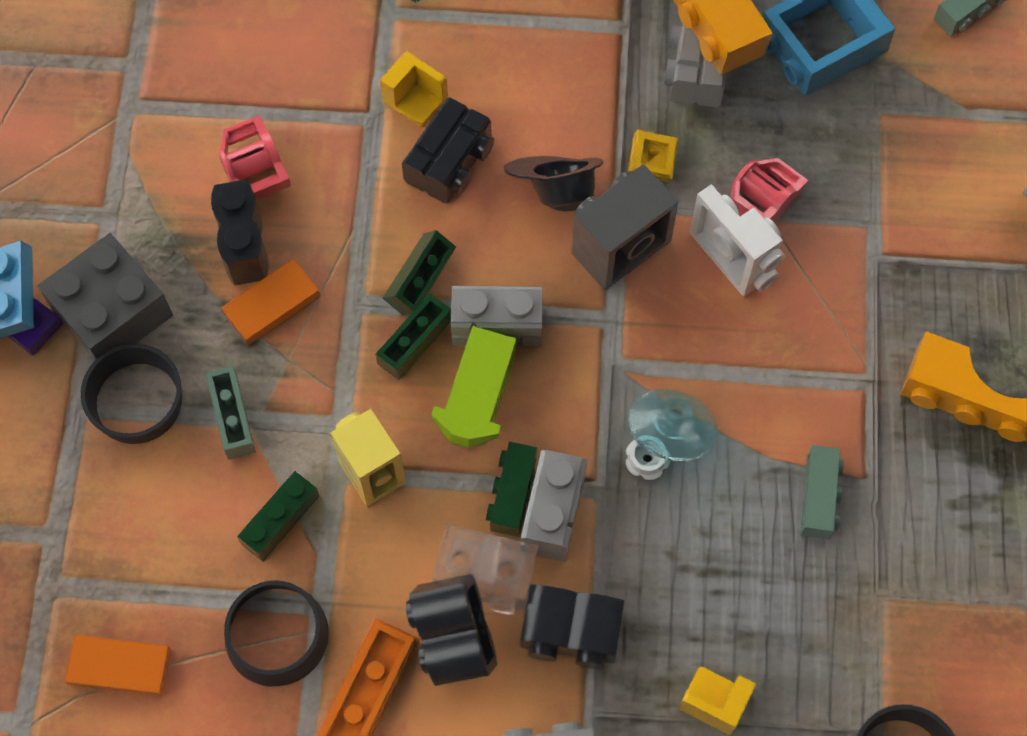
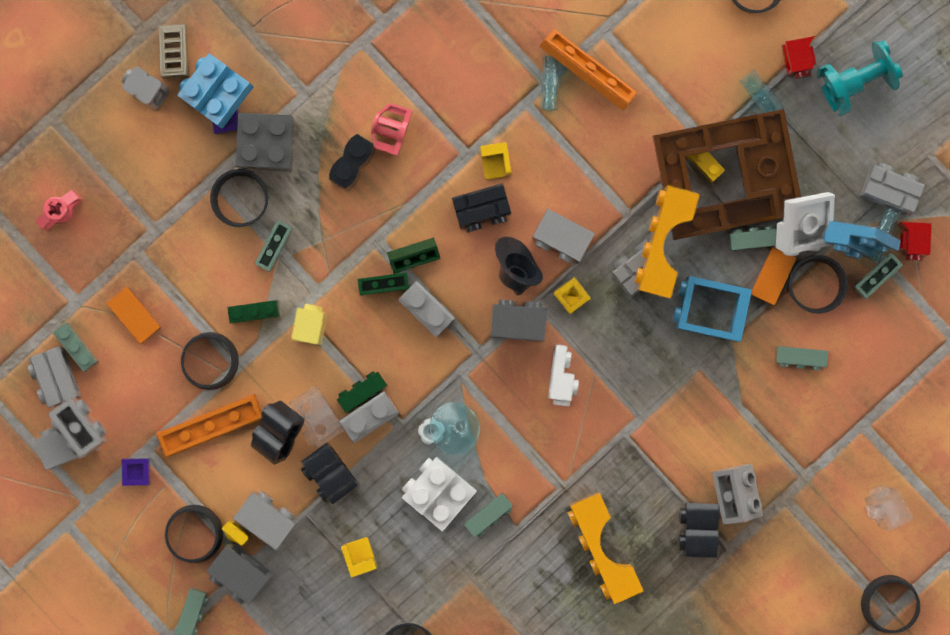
camera: 45 degrees right, 20 degrees up
orange tile [221,258,320,346] -> none
lime piece [431,326,516,448] -> none
coral piece [731,158,809,222] -> none
none -> white plate [402,457,477,532]
none -> light grey brick [532,209,595,264]

